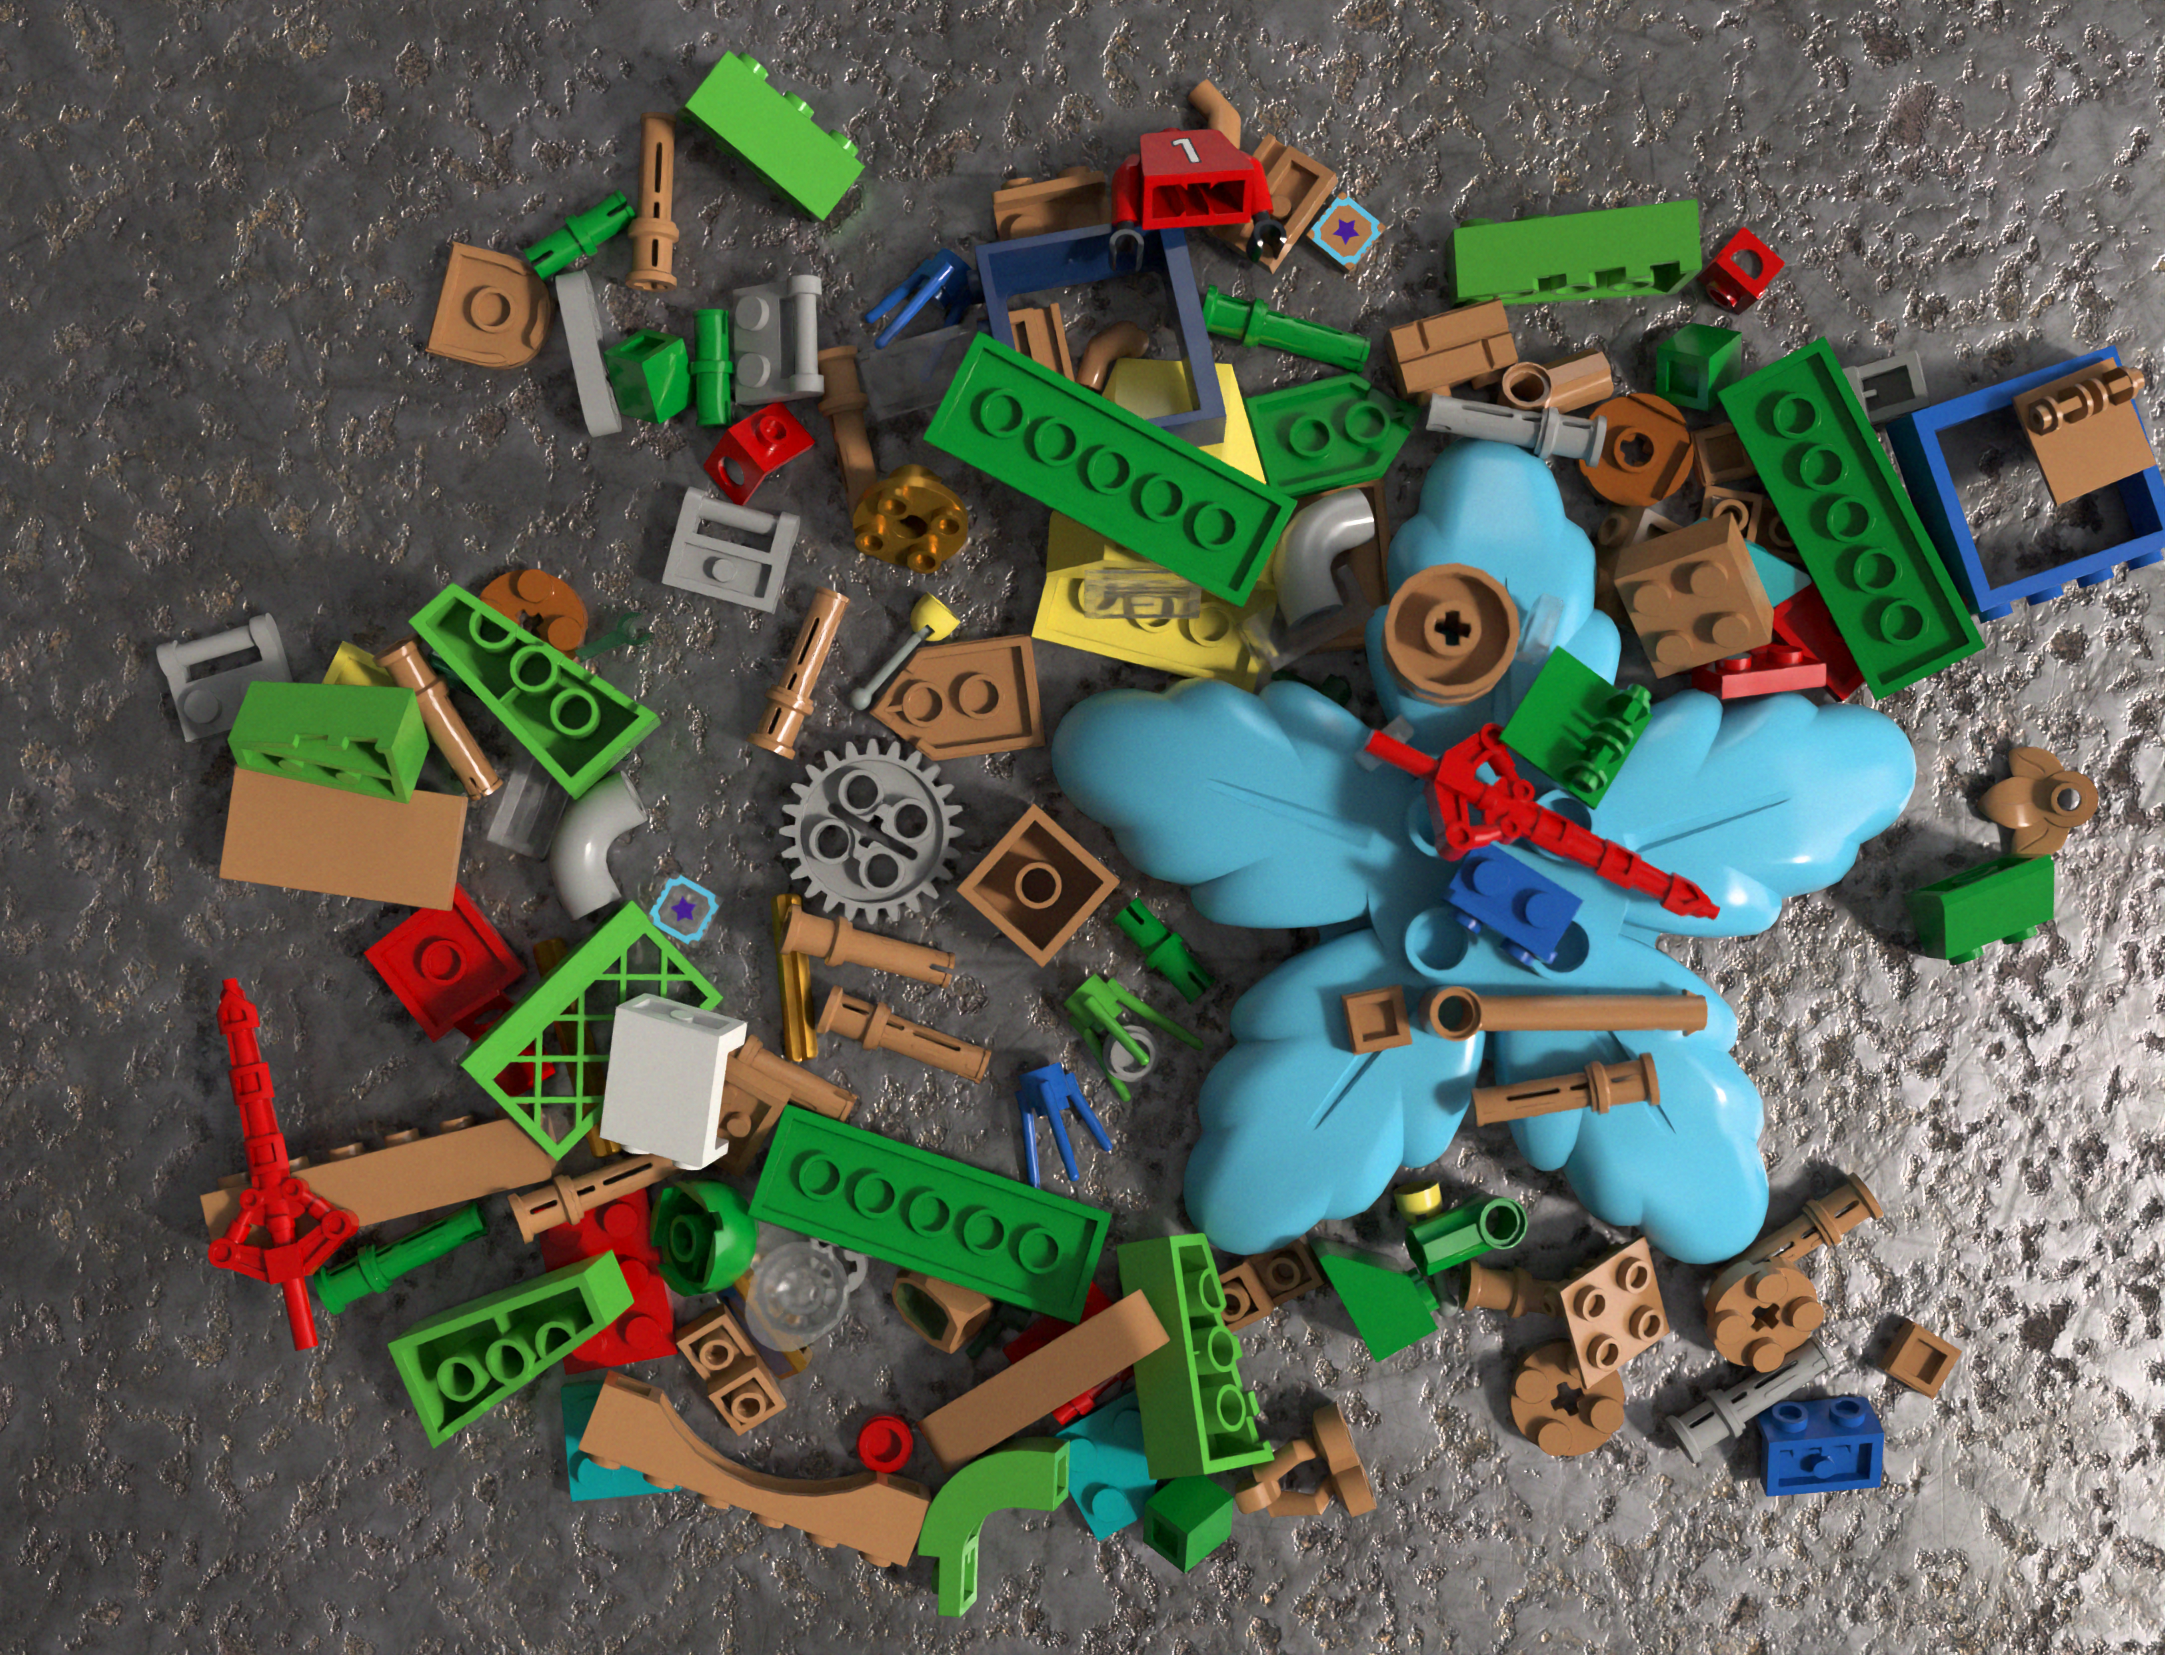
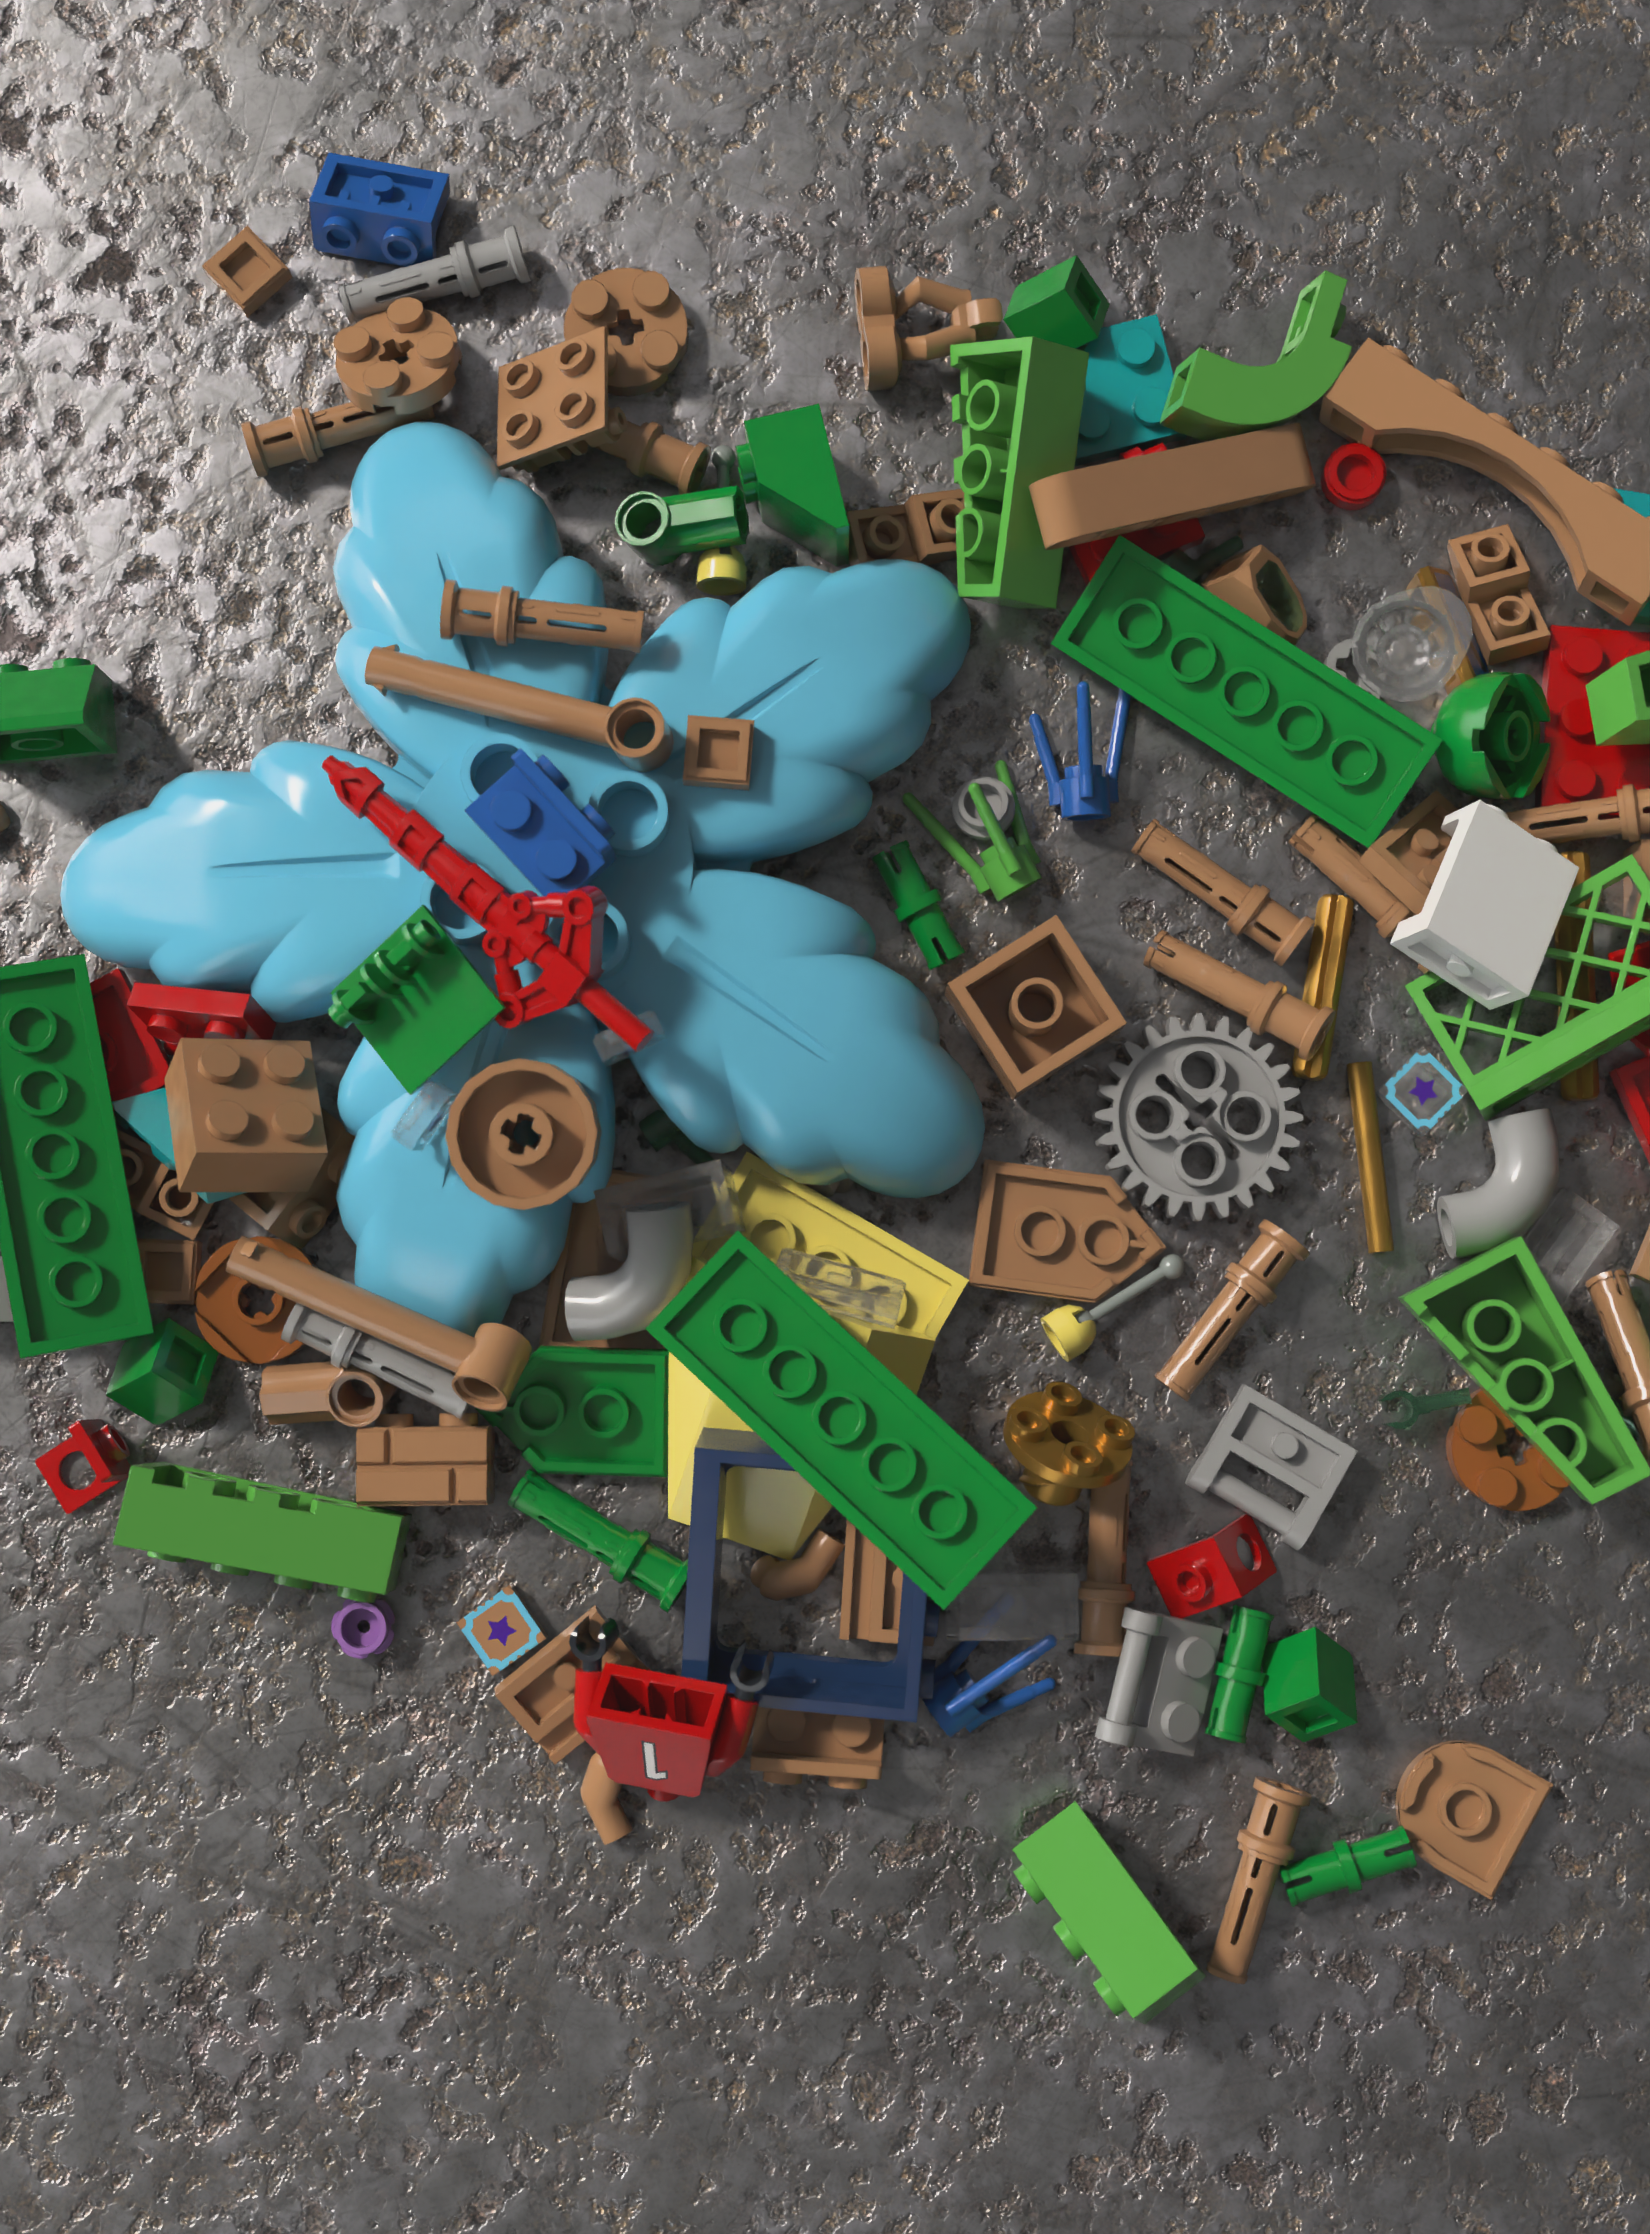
camera: 165 degrees left, 5 degrees down
light grey beam [555,270,622,438] -> none
none -> medium nougat piece [226,1235,532,1411]
none -> medium lavender plate [331,1599,395,1659]
none -> pearl gold bar [1346,1061,1394,1253]

